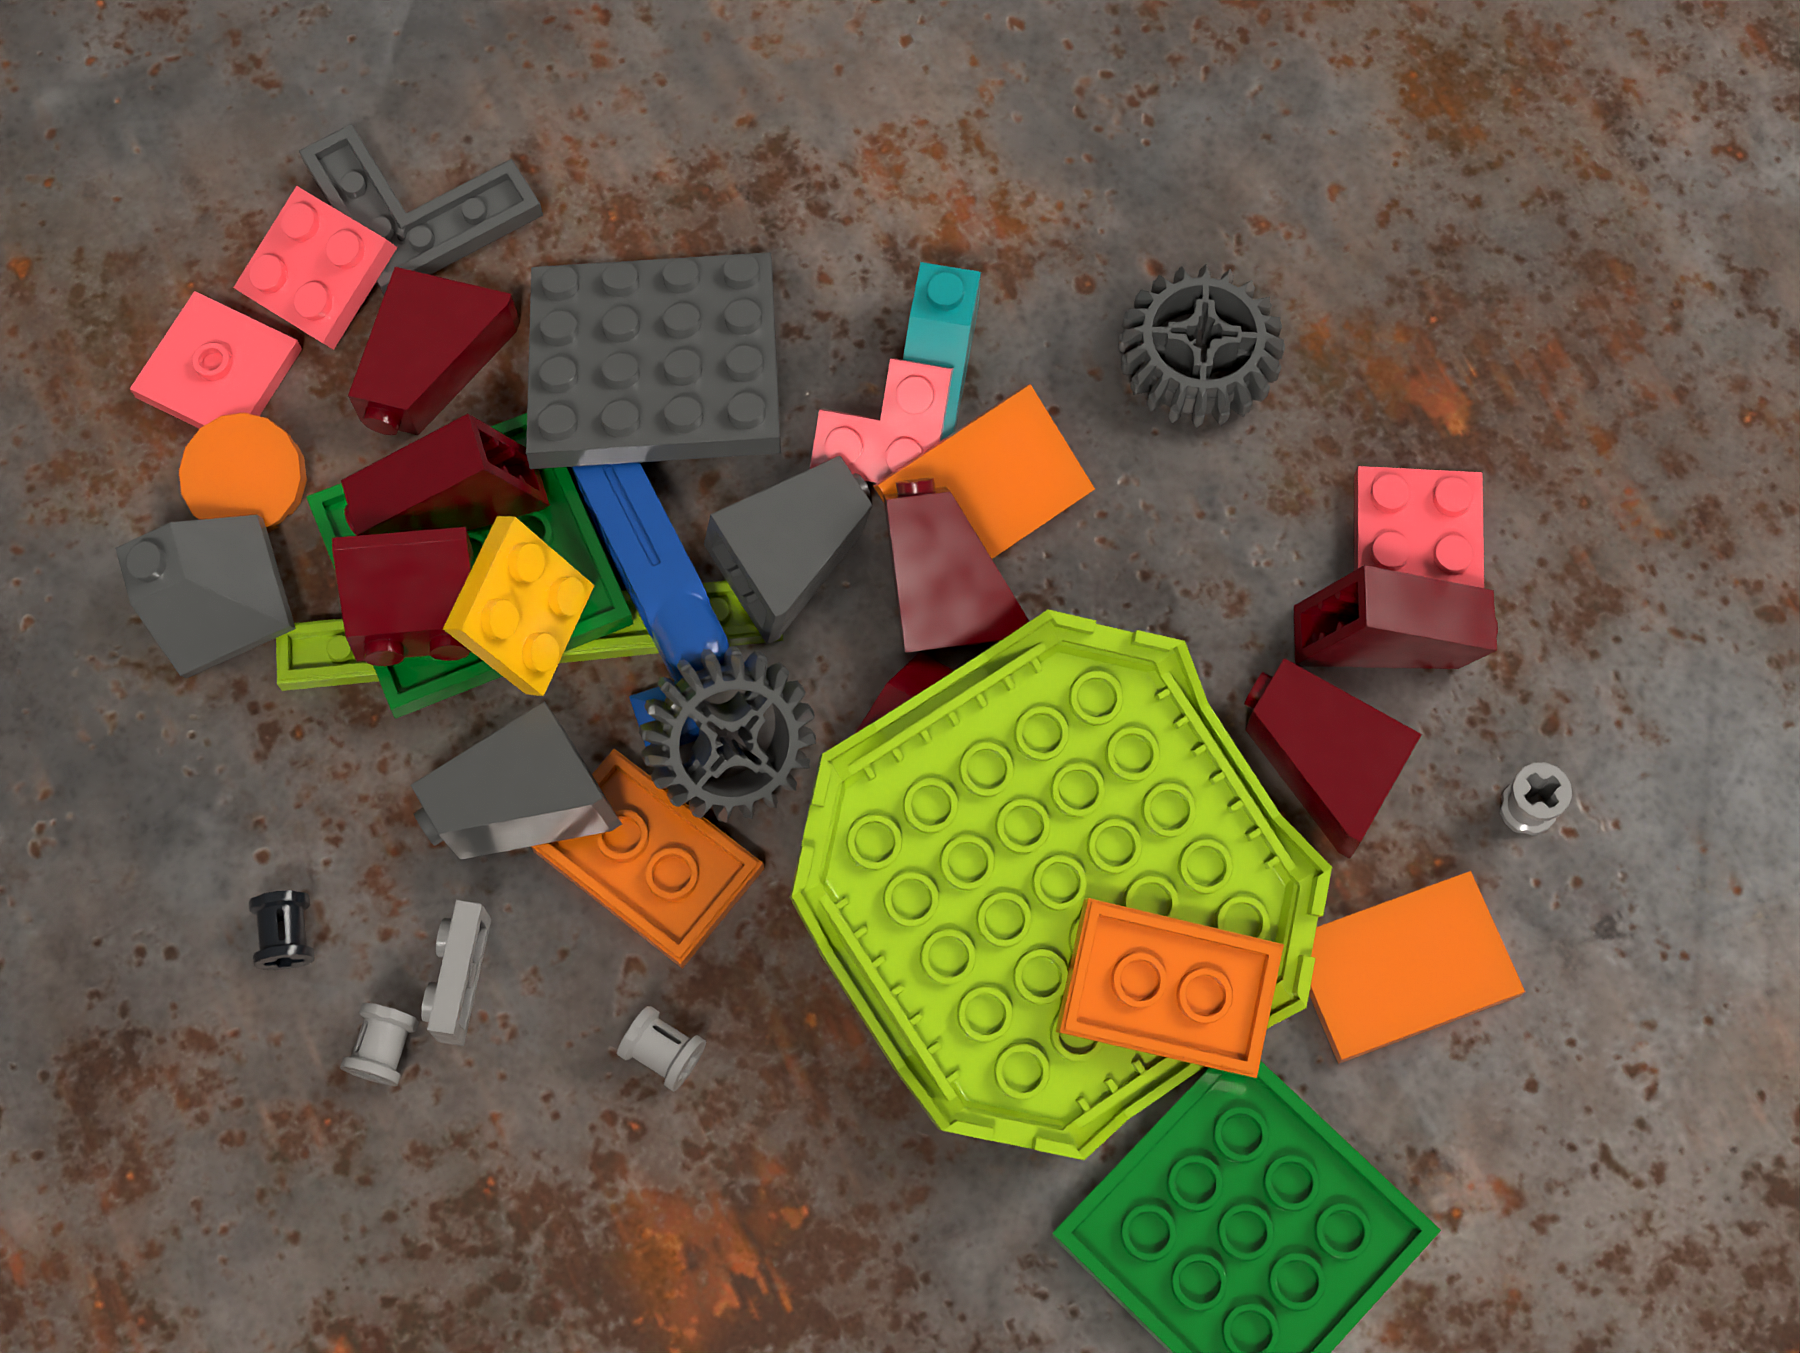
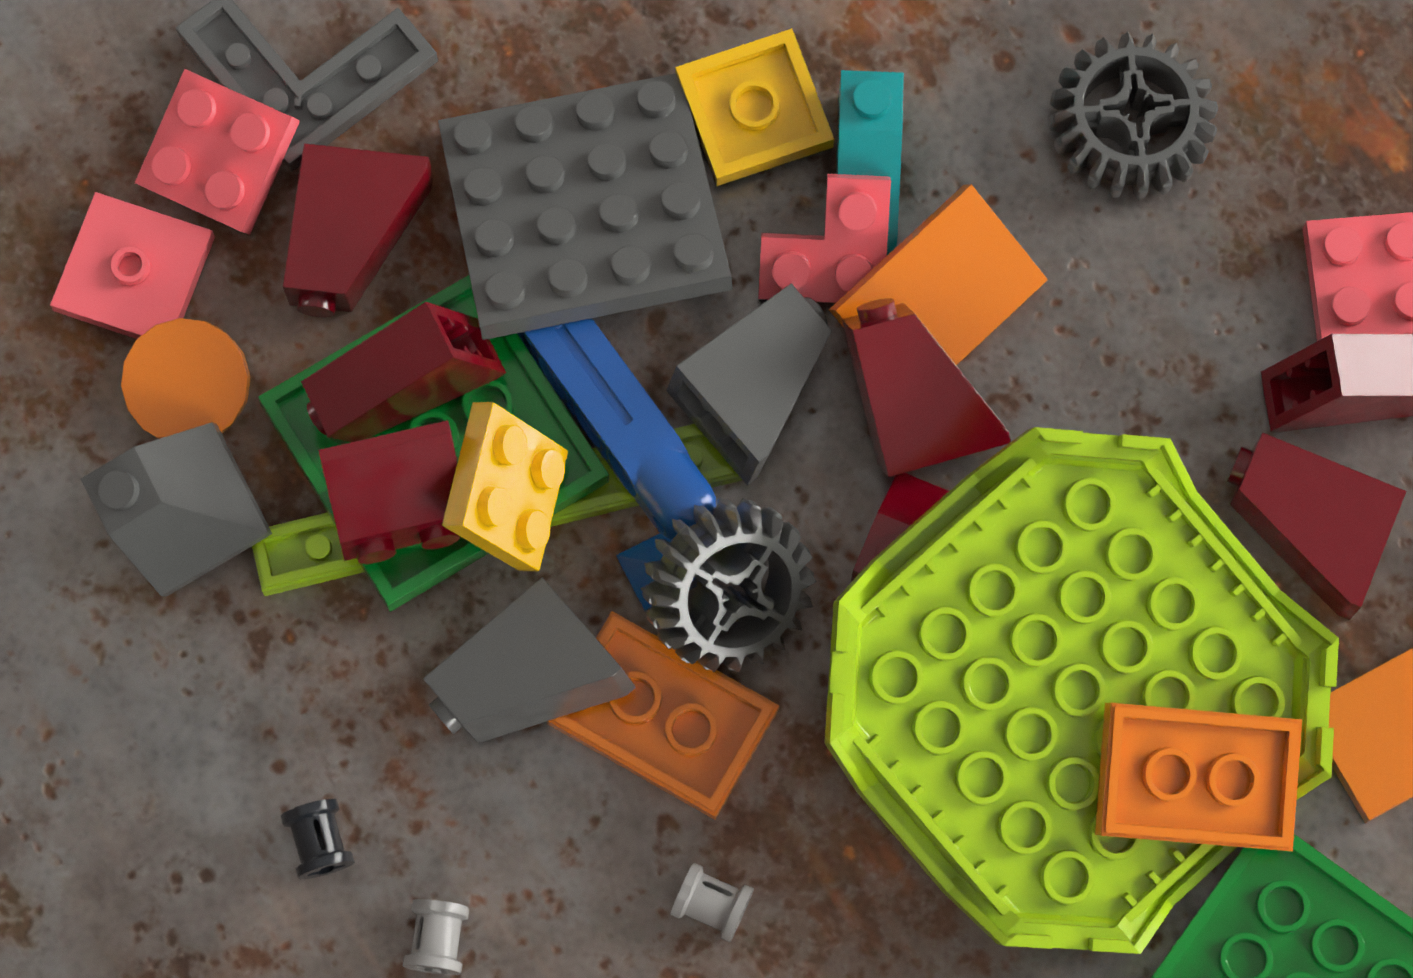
camera: 10 degrees left, 5 degrees up
light grey plate [421,900,492,1046] -> none
none -> yellow plate [675,28,834,186]

